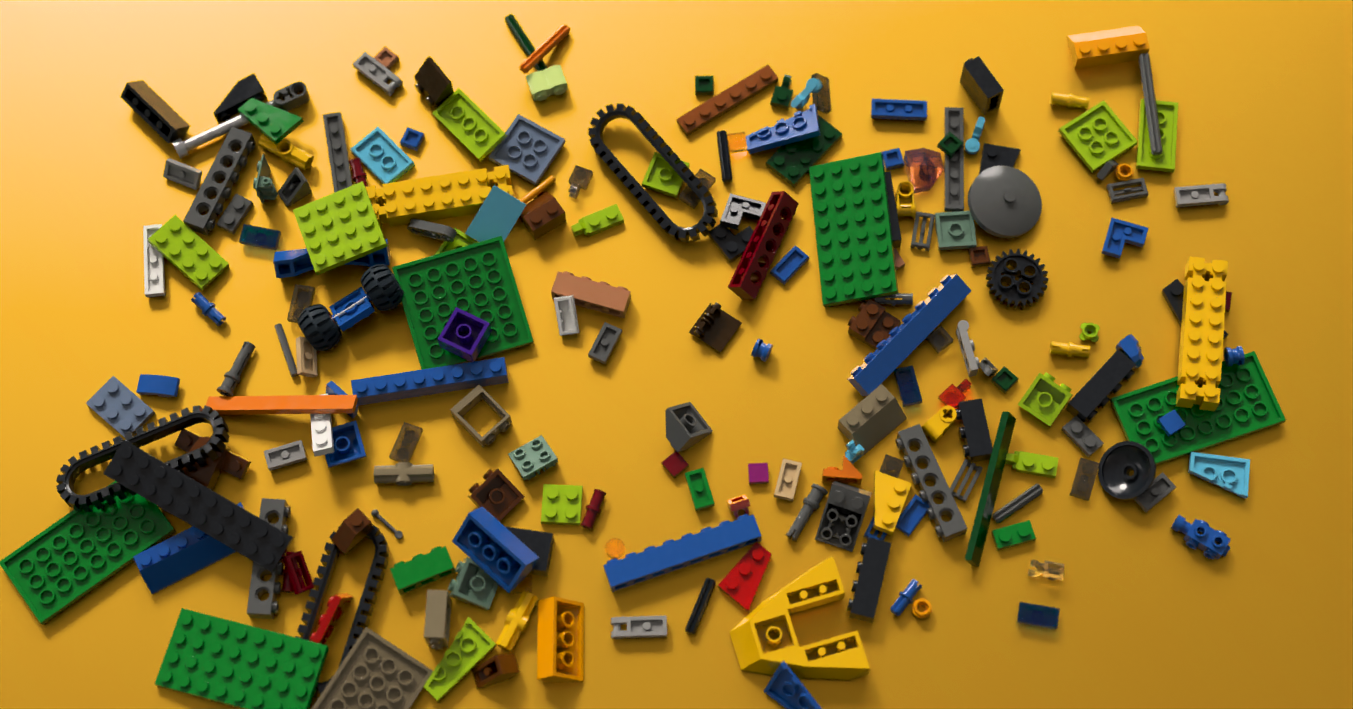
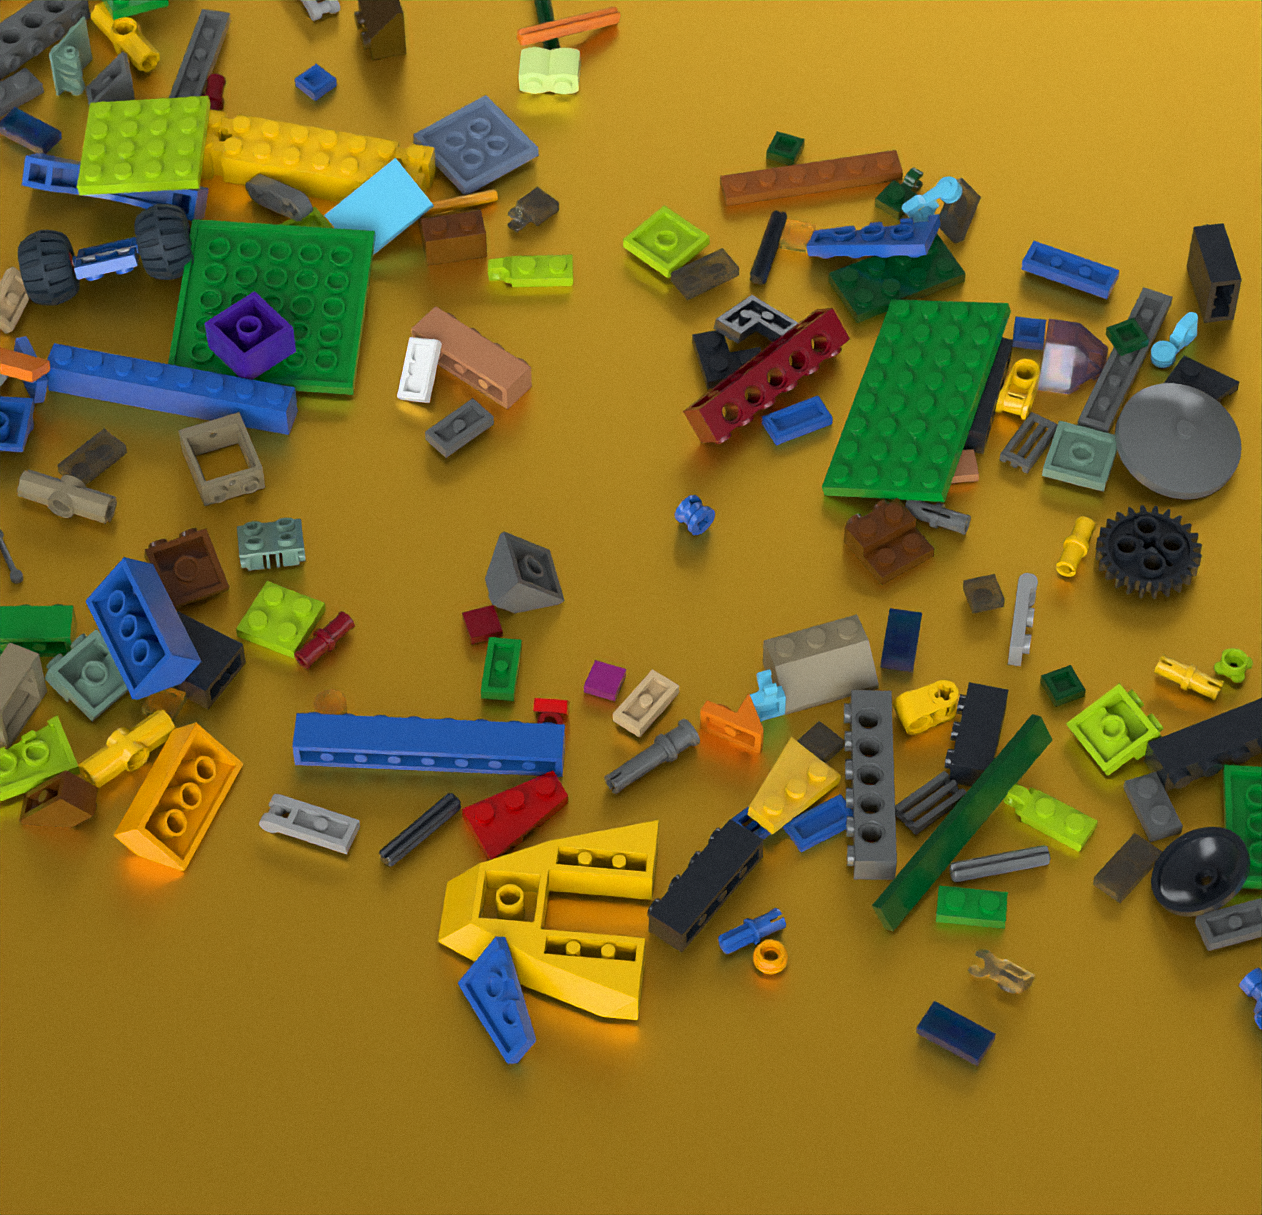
camera: 20 degrees right, 15 degrees down
clear smoke plate [287,284,315,323] -> none
medium azure tile [350,127,415,184] -> none
lime plate [433,88,507,161] -> none
black piece [588,103,718,242] -> none
dark brown hinge [689,302,742,353] -> none
dark grey slope [815,480,872,552] -> none
blue brick [847,274,971,396] -> none
clear red plate [938,379,971,408] -> none
reddish brown tile [968,246,991,268] -> none
dark grey tile [980,357,998,376] -> none
none -> yellow pin [1056,516,1096,577]

